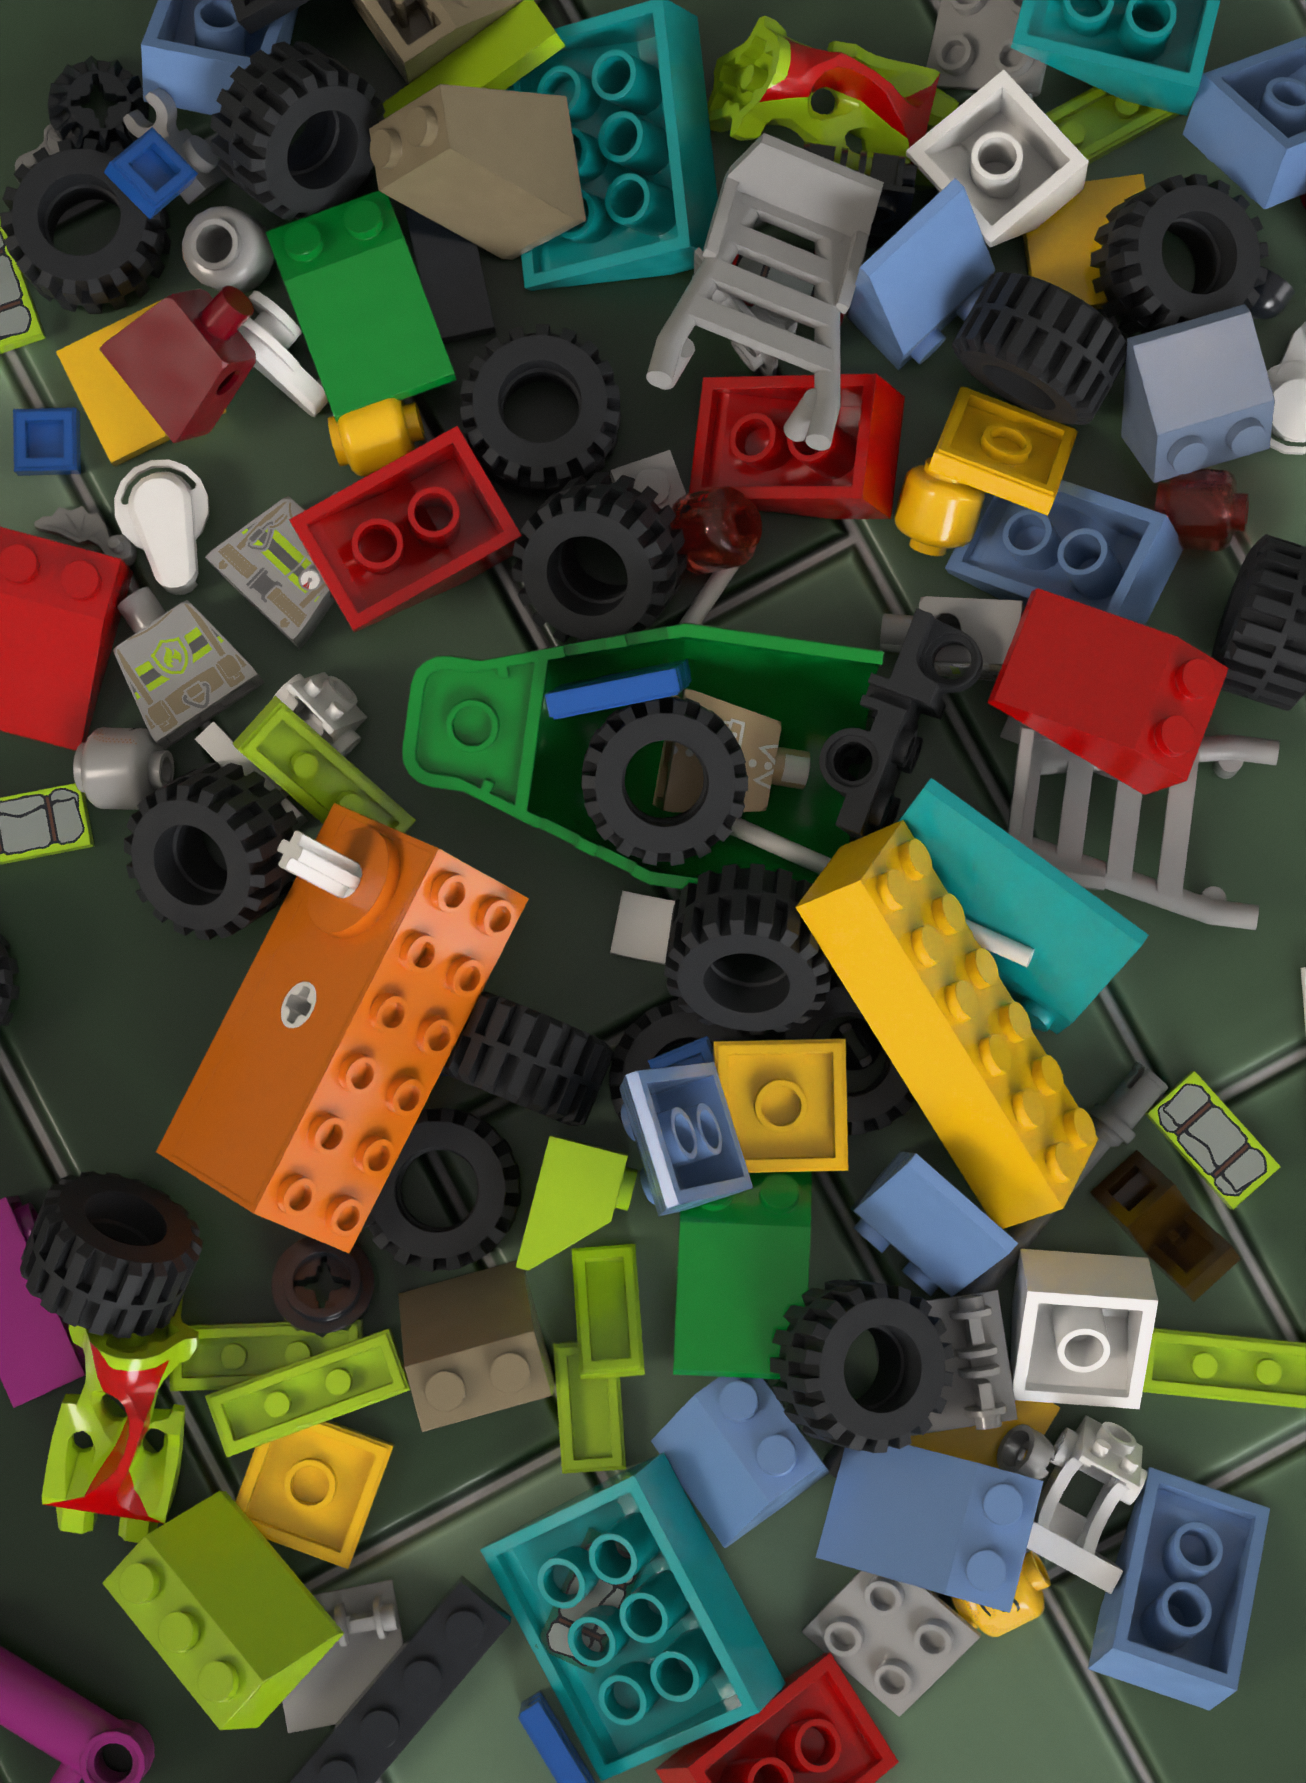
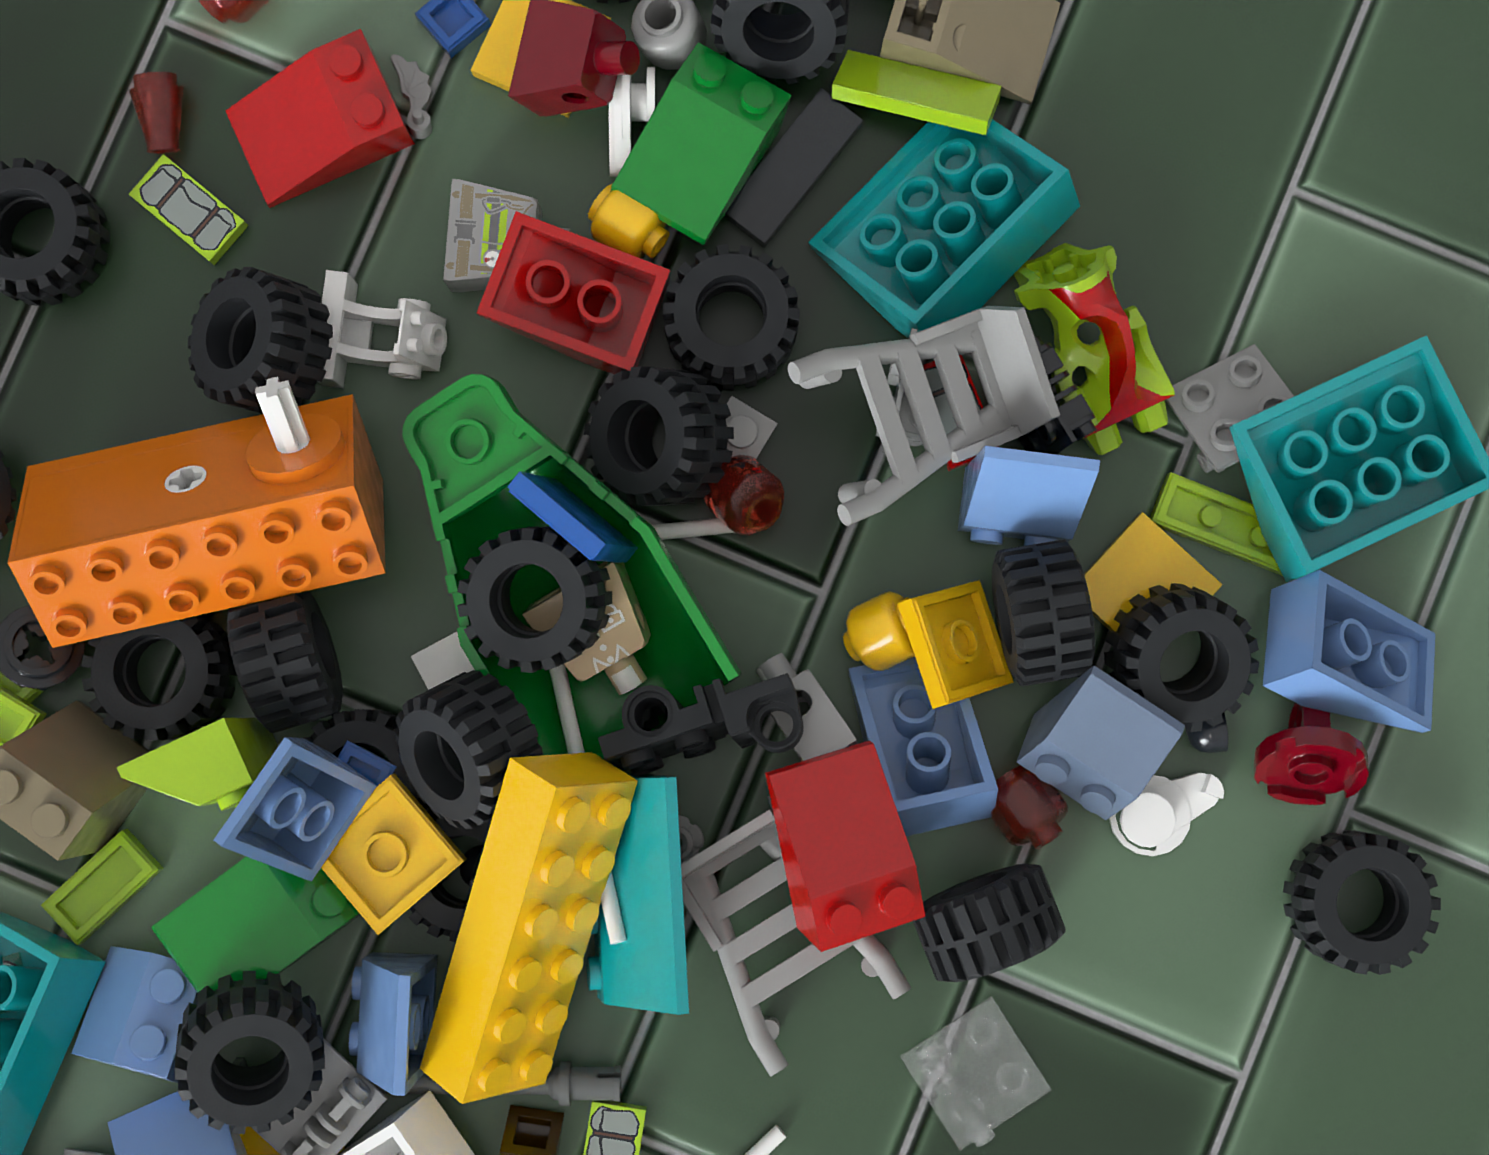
camera: 50 degrees right, 0 degrees up
light grey head [73,727,174,810] -> none
light grey torso [113,587,265,750] -> none
white piece [114,459,209,595] -> none
lime tile [232,696,416,833] -> none
dark tan slope [369,84,586,260] -> none
lime tile [571,1244,645,1380] -> none
red slope [688,373,905,519] -> none
white slope [906,70,1089,247] -> none

